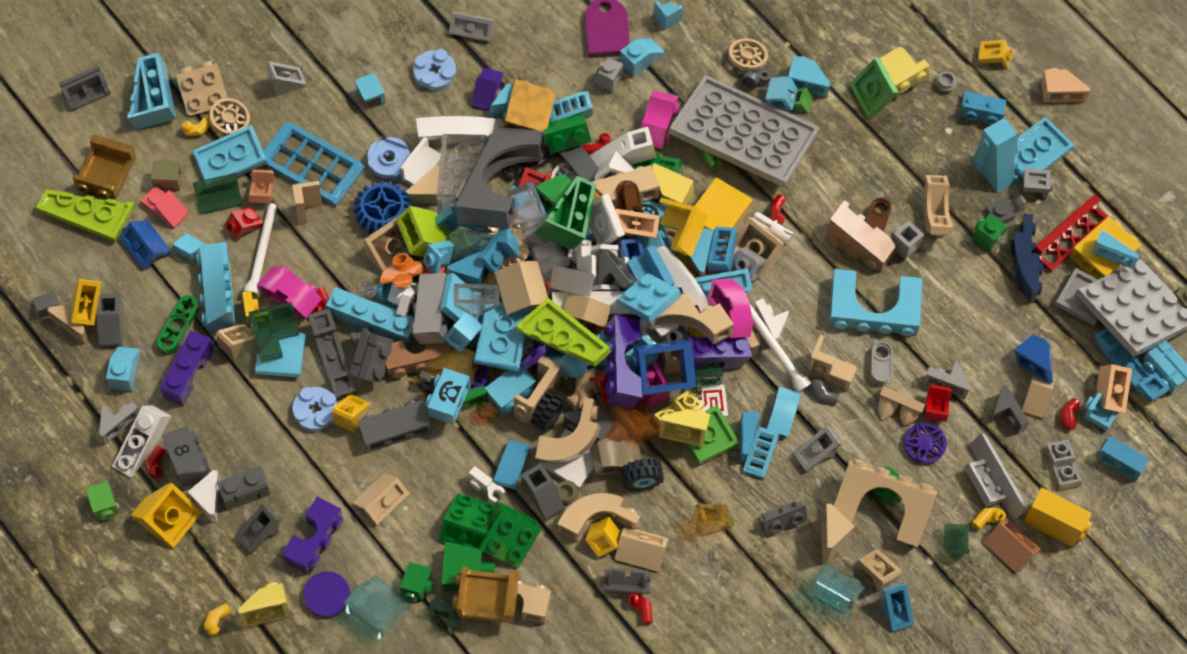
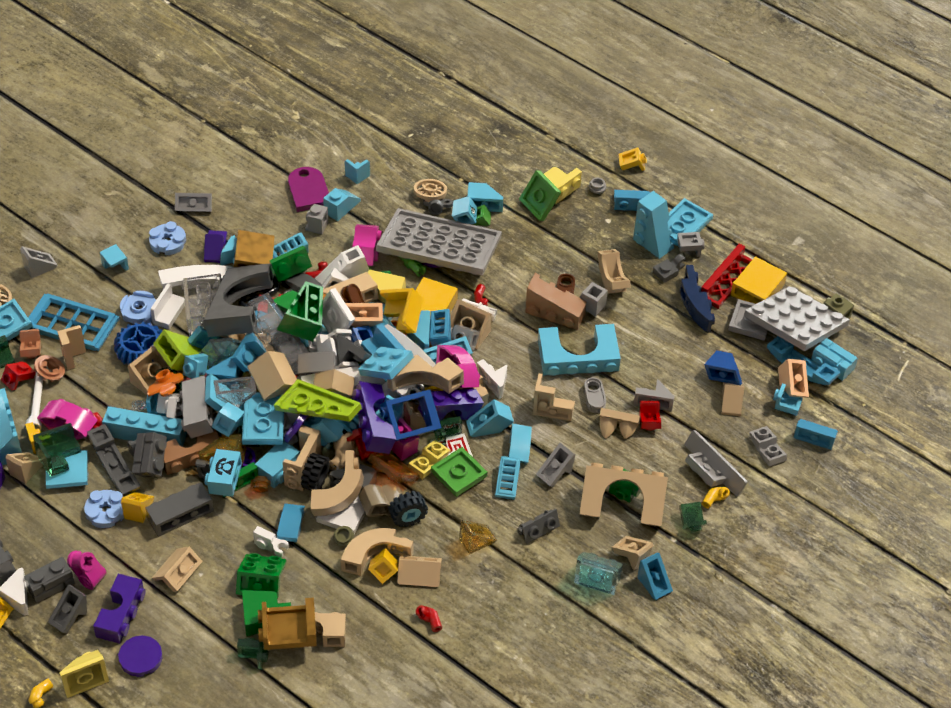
camera: 10 degrees left, 15 degrees down
clear light blue slope [344,576,412,639] -> none
green brick [400,562,433,602] -> none
tan slope [406,165,441,204] -> none
green bracket [479,501,542,568] -> none
dark grey slope [521,463,565,521] -> none
dark grey hinge [603,567,651,594] -> none
light yellow slope [659,409,710,447] -> none
dark azure slope [740,412,760,462] -> none
white piece [750,305,811,393] -> none
dark grey arm [810,377,839,404] -> none
tan slope [821,504,855,563] -> none
dark purple wheel [904,423,947,464] -> none
green brick [973,213,1008,252] -> none
nougat panel [984,518,1041,573] -> none
dark grey slope [991,385,1029,434] -> none
yellow brick [1023,487,1092,547] -> none
light nougat slope [1041,68,1090,102] -> none
red arm [1059,398,1080,431] -> none
medium azure slope [1092,230,1140,269] -> none
none -> nougat gear [34,355,65,382]
none -> dark pink piece [67,550,107,590]
none -> medium azure slope [466,399,514,437]

